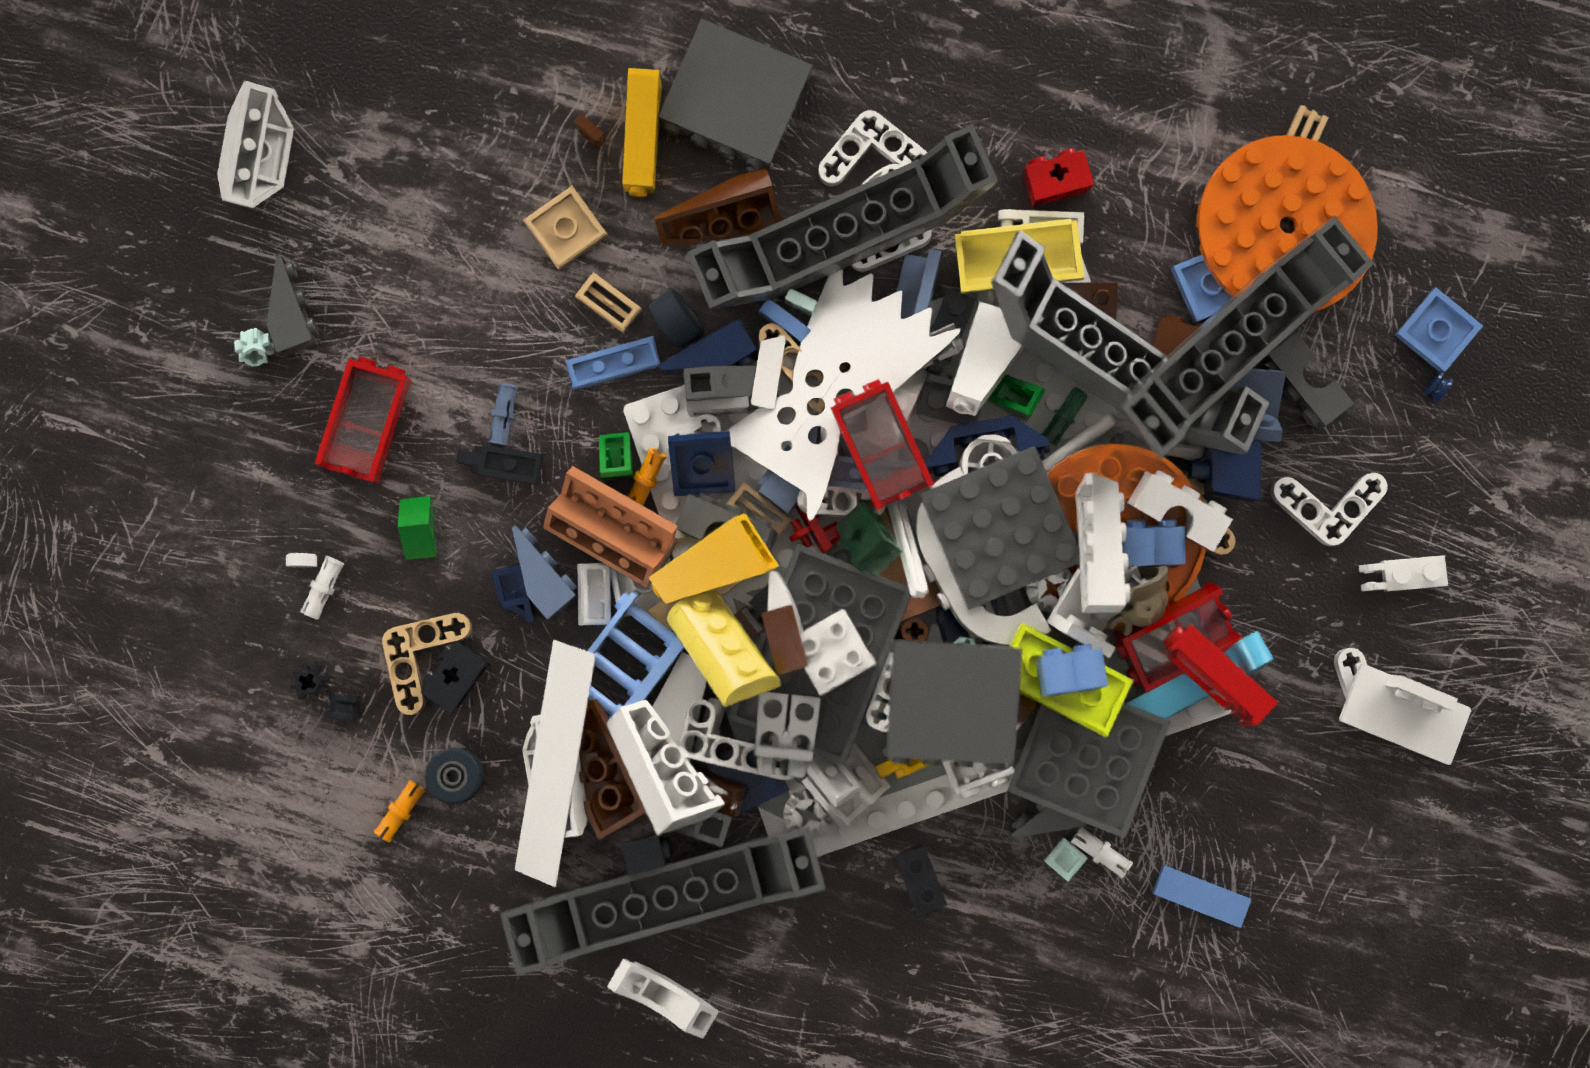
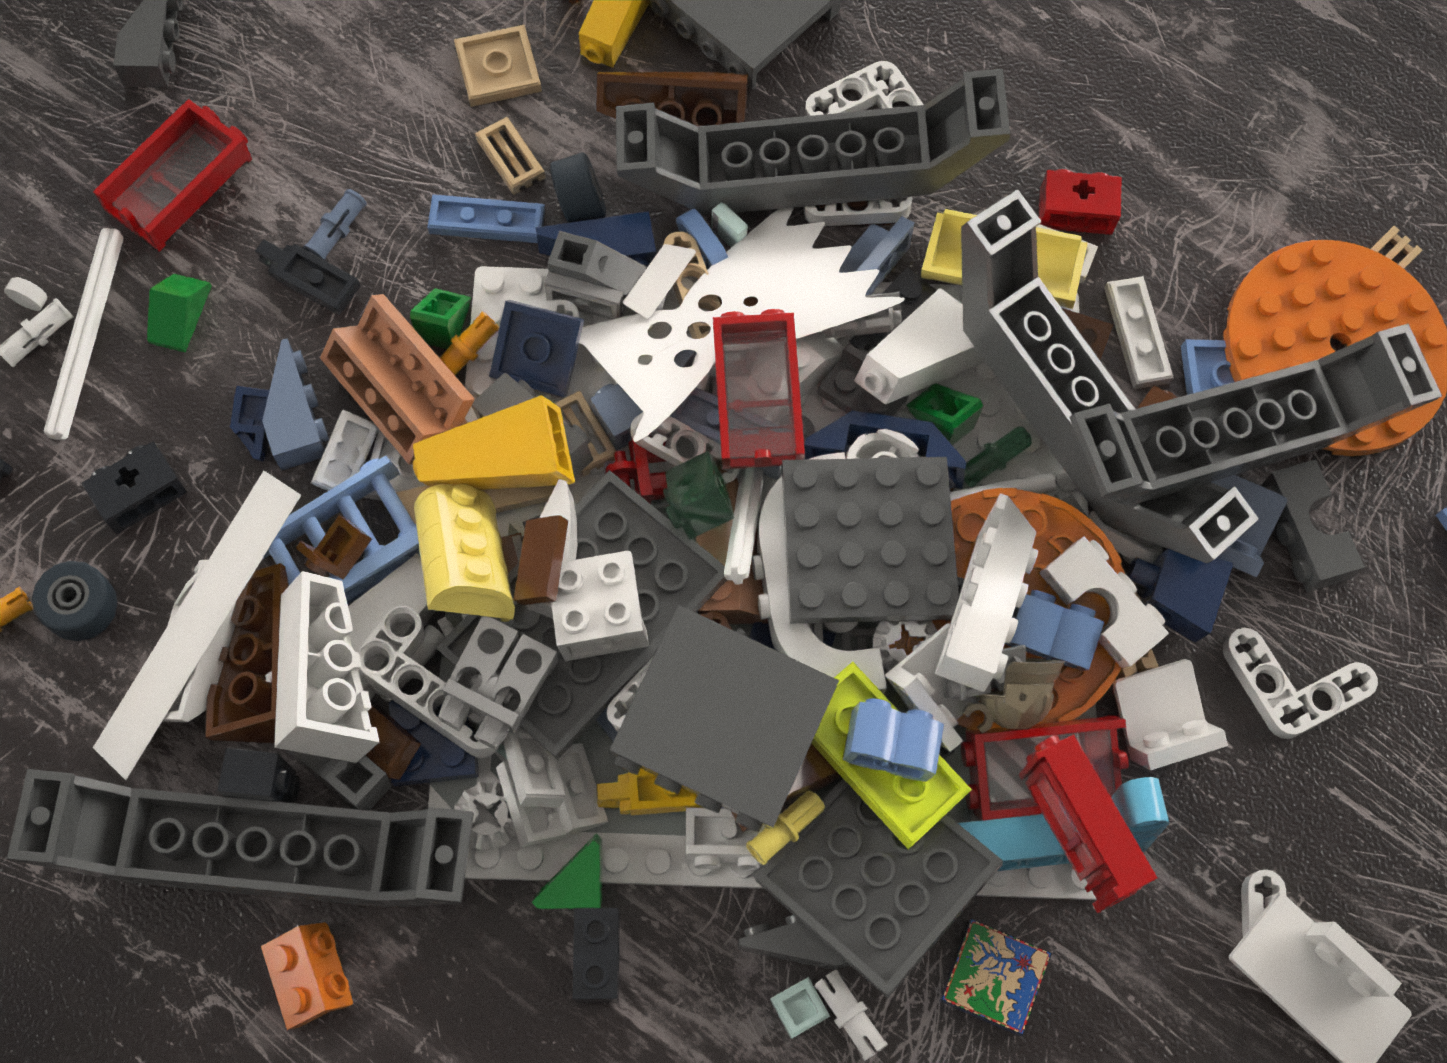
camera: 20 degrees right, 15 degrees down
light aqua gear [234,328,274,367] -> none
tan beam [382,613,472,715] -> none
white arch [607,959,719,1038] -> none
white hinge [1359,555,1448,592] -> none
none -> white axle [44,228,124,441]
none -> orange bracket [261,922,353,1030]
none -> reddish brown bracket [295,515,372,580]
none -> green slope [531,833,602,909]
none -> light yellow axle [746,791,825,865]
none -> tile [939,918,1052,1036]
none -> white tile [1104,276,1174,389]
none -> white bracket [1112,659,1228,770]

